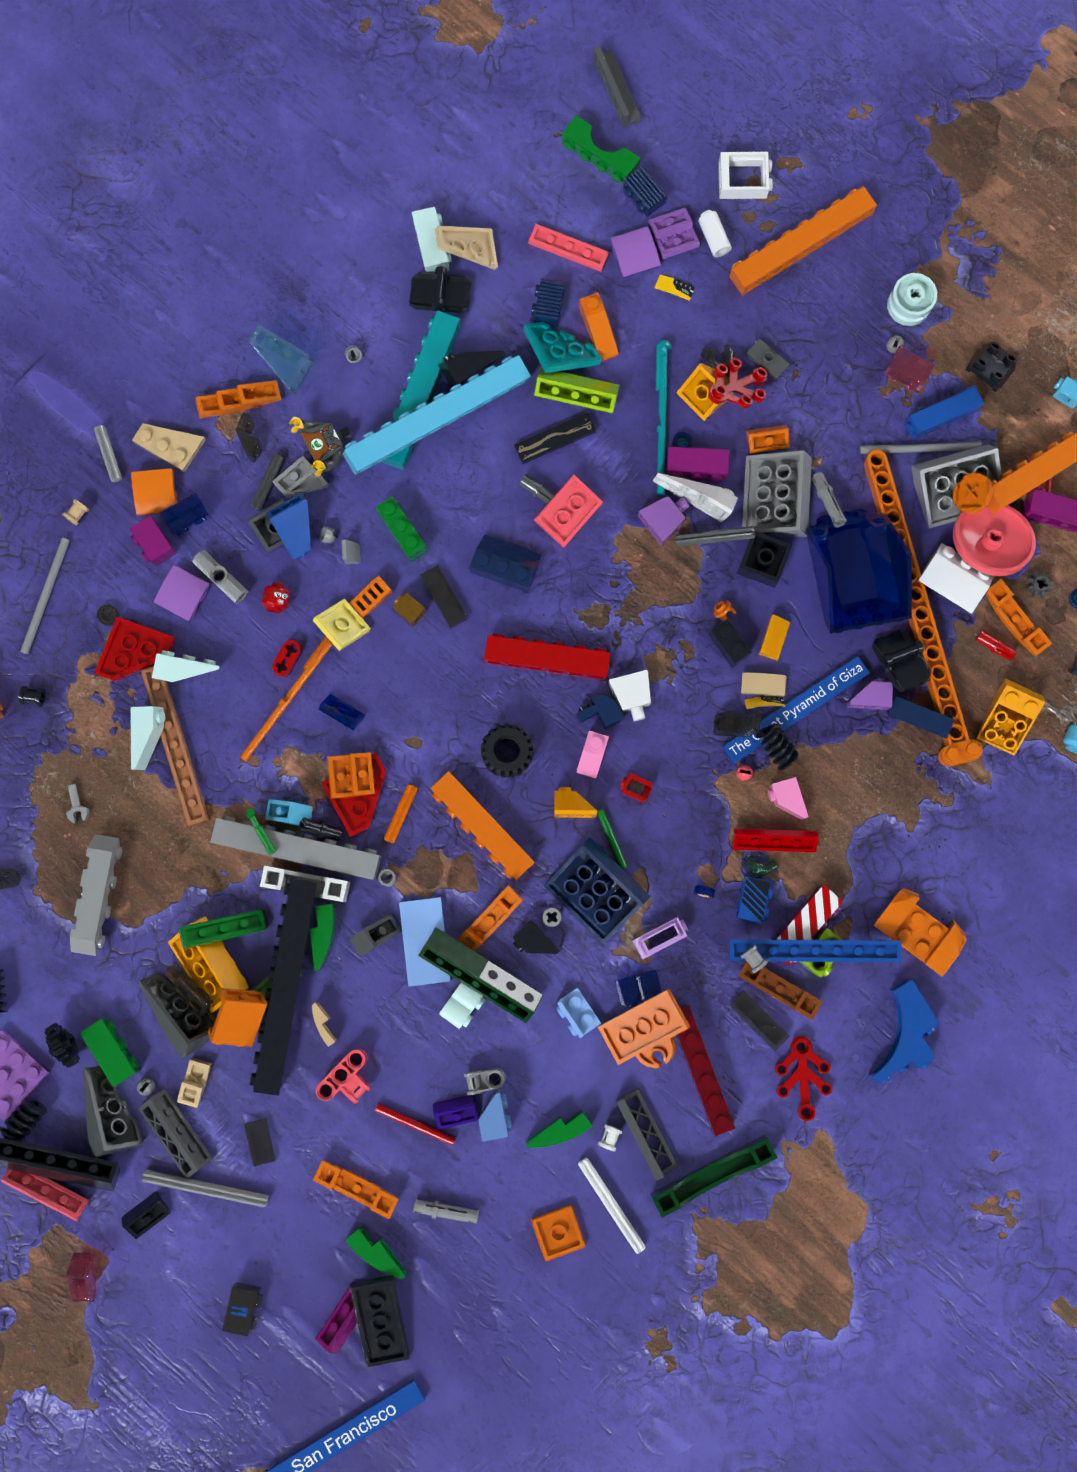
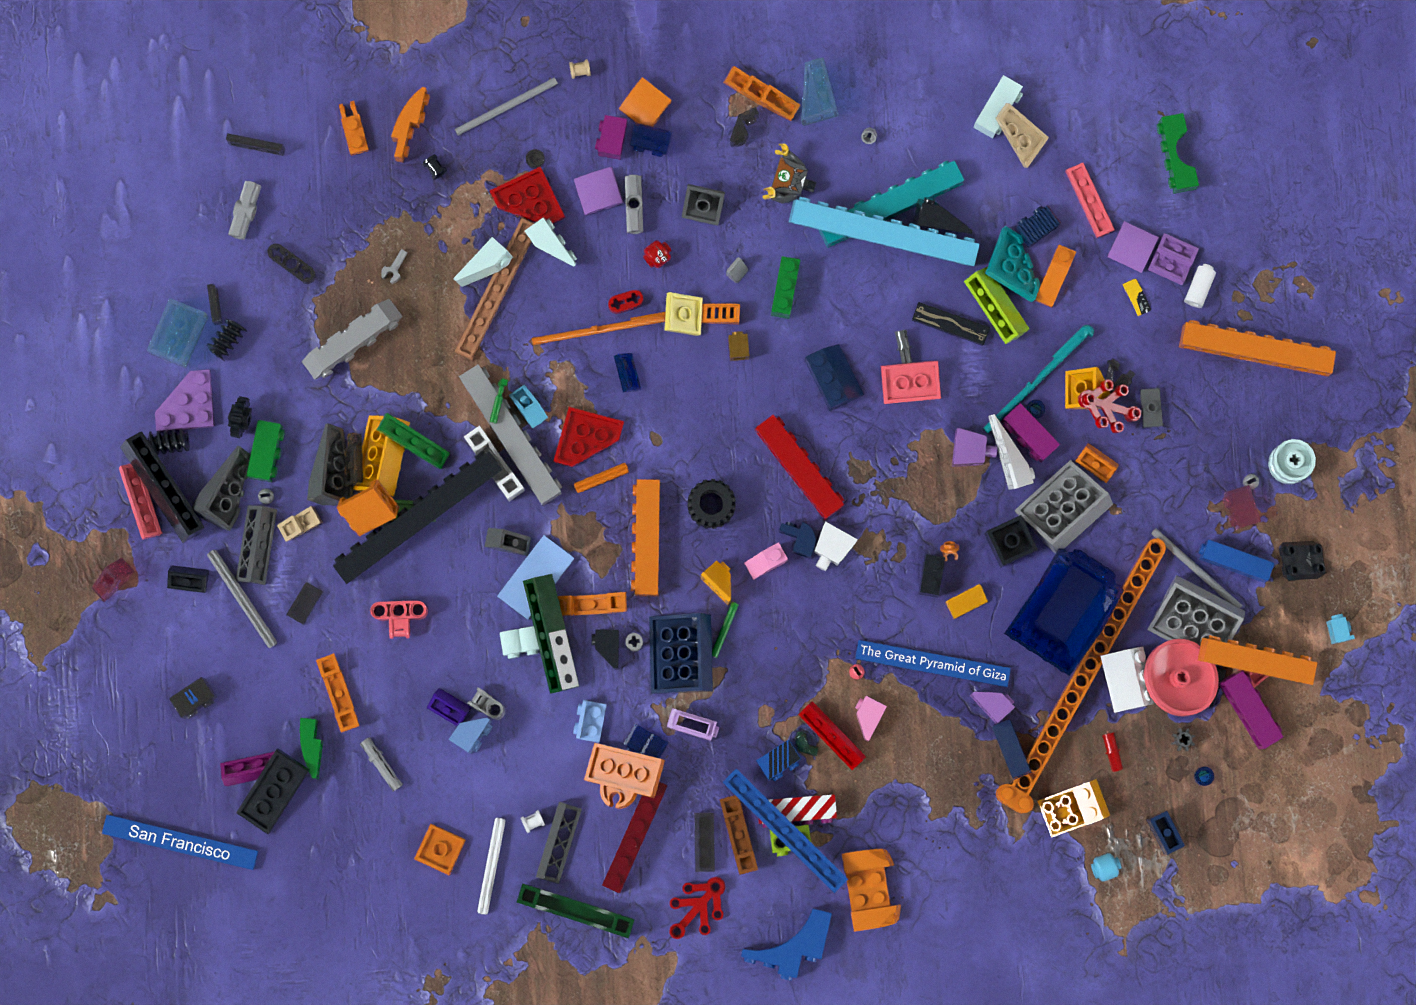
camera: 40 degrees right, 0 degrees up
light grey axle [94,425,122,483] -> none
tan wing [132,424,206,473] -> none
dark grey axle [251,453,284,511] -> none
blue slope [266,493,311,560] -> none
light grey wing [272,456,329,498] -> none
black pin [299,817,342,841] -> none
green slope [310,904,336,971] -> none
tan slope [312,1002,337,1047] -> none
light grey hinge [320,526,336,543] -> none
orange slope [327,752,375,799] -> none
red bar [375,1103,455,1146] -> none
light grey hinge [378,869,396,887] -> none
black shield [409,266,471,313] -> none
clear smoke plate [420,565,468,629] -> none
green slope [526,1111,593,1148] -> none
dark grey fence [593,46,641,128] -> none
red window [620,773,654,805] -> none
dark blue brick [623,166,667,217] -> none
dark grey axle [675,526,755,546] -> none
clear blue tile [693,885,715,899] -> none
clear smoke slope [713,711,762,737] -> none
white window [718,152,772,199] -> none
light grey bush [740,944,769,973] -> none
tan slope [741,673,787,696] -> none
yellow sticker [744,696,785,709] -> none
black piece [756,724,799,771] -> none
light grey pin [811,472,847,527] -> none
black shield [872,630,931,692] -> none
orange tile [953,472,993,514] -> none
orange slope [985,579,1052,656] -> none

